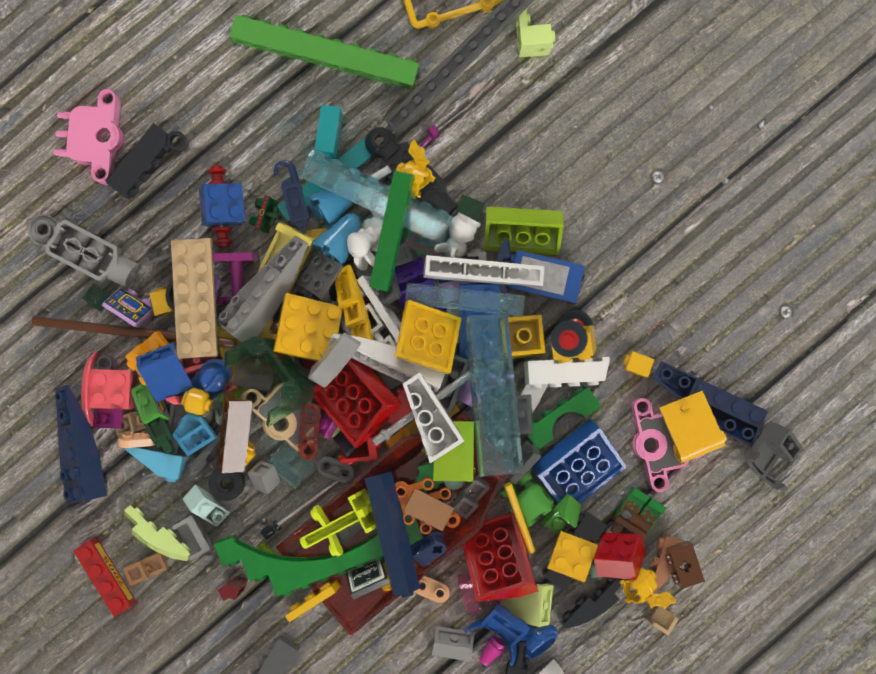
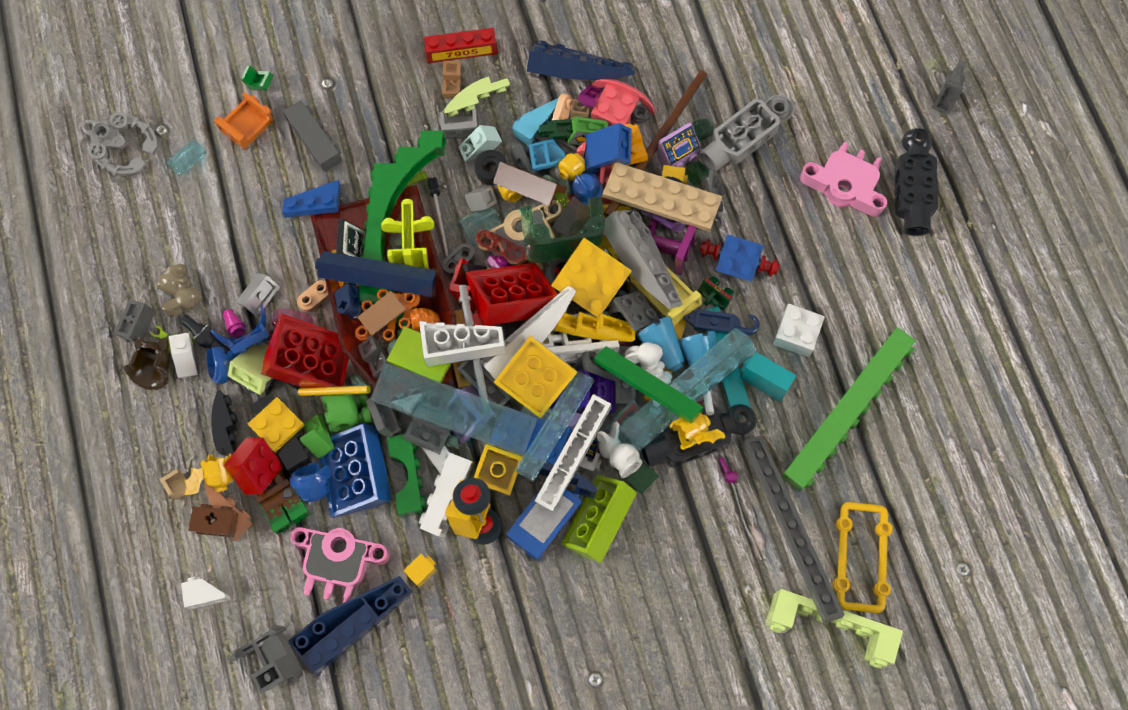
camera: 110 degrees right, 15 degrees down
black hinge [106,123,188,200] -> none
dark red piece [217,575,248,601] -> none
yellow plate [285,580,341,622] -> none
light grey slope [308,332,361,388] -> none
yellow door [659,391,727,463] -> none
none -> white slope [181,577,231,610]
none -> blue wing [282,180,341,218]
none -> blue helmet [290,462,331,502]
none -> sand green axle [348,373,367,386]
none -> orange hair [410,308,441,332]
none -> clear green slope [684,160,709,186]
none -> white brick [773,304,825,357]
none -> black brick [894,128,938,236]

